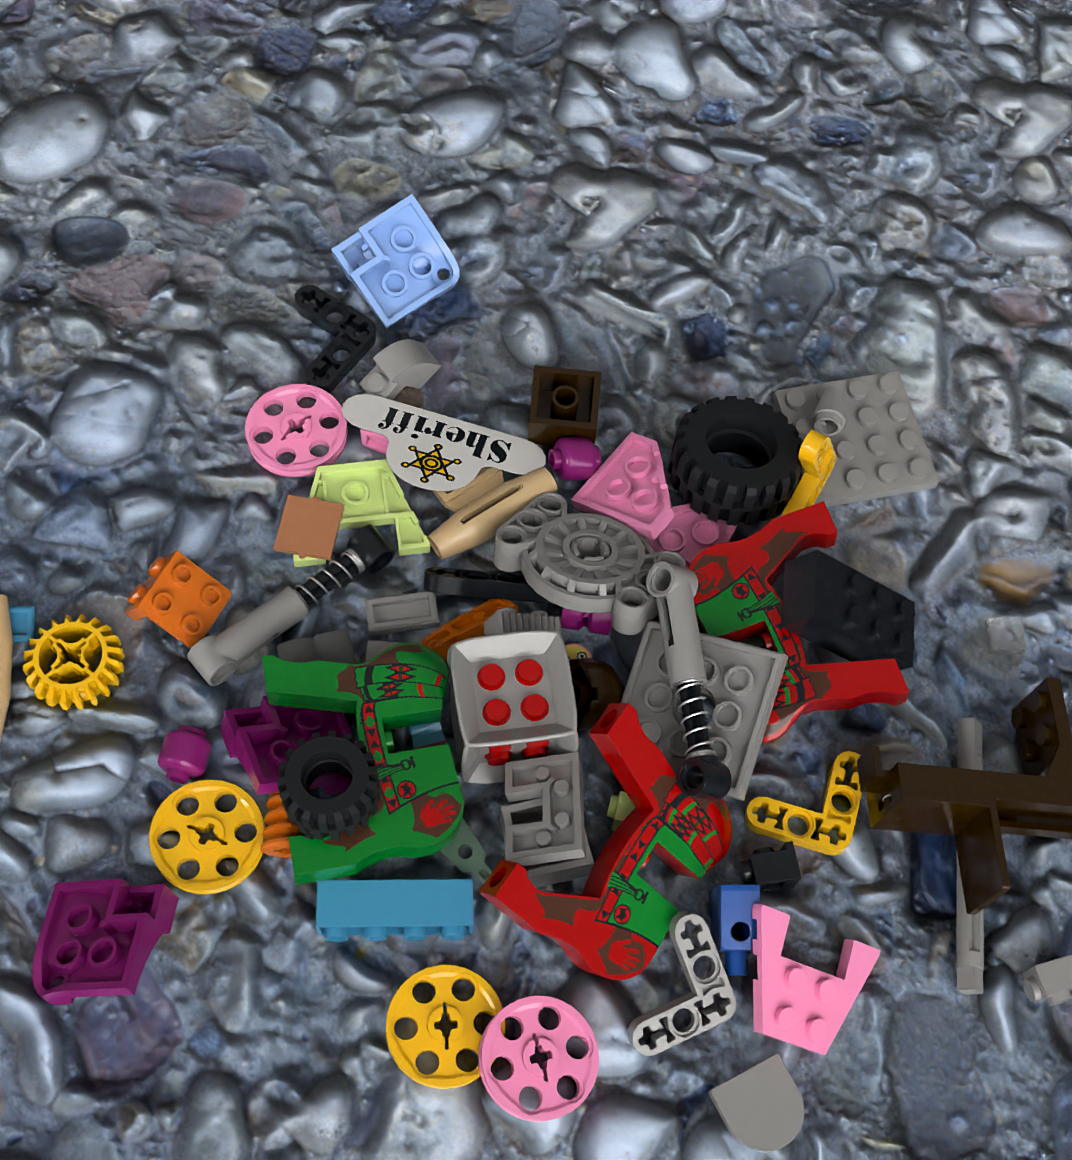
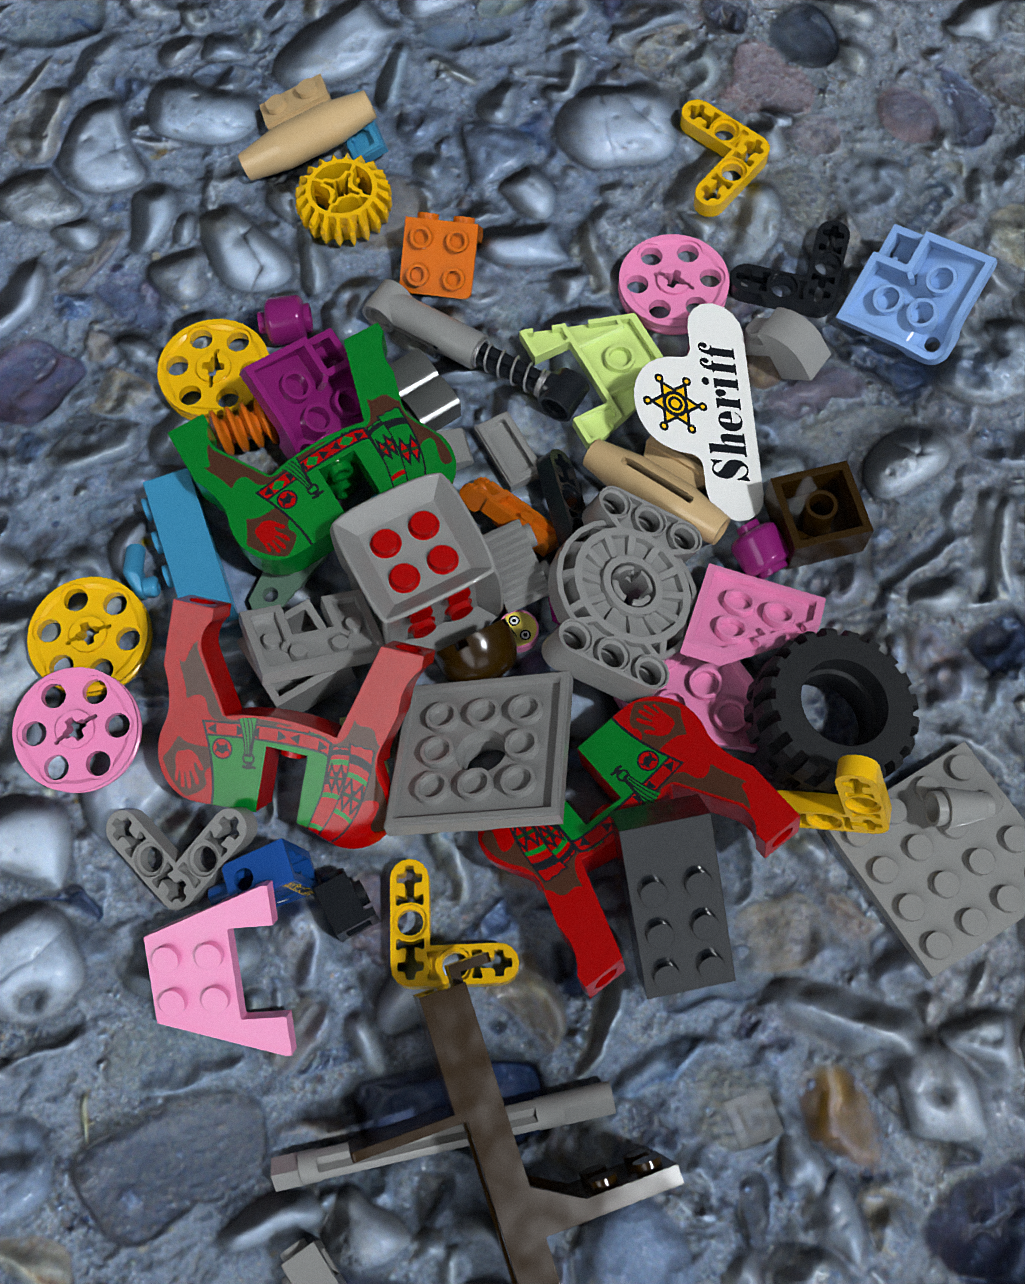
camera: 80 degrees right, 5 degrees up
magenta slope [32,879,179,1005] -> none
nougat piece [273,494,344,561] -> none
black tyre [277,730,381,841] -> none
piece [646,561,732,800] -> none
light grey tile [708,1053,804,1152] -> none
none -> dark azure arm [123,544,161,600]
none -> yellow beam [680,99,770,217]

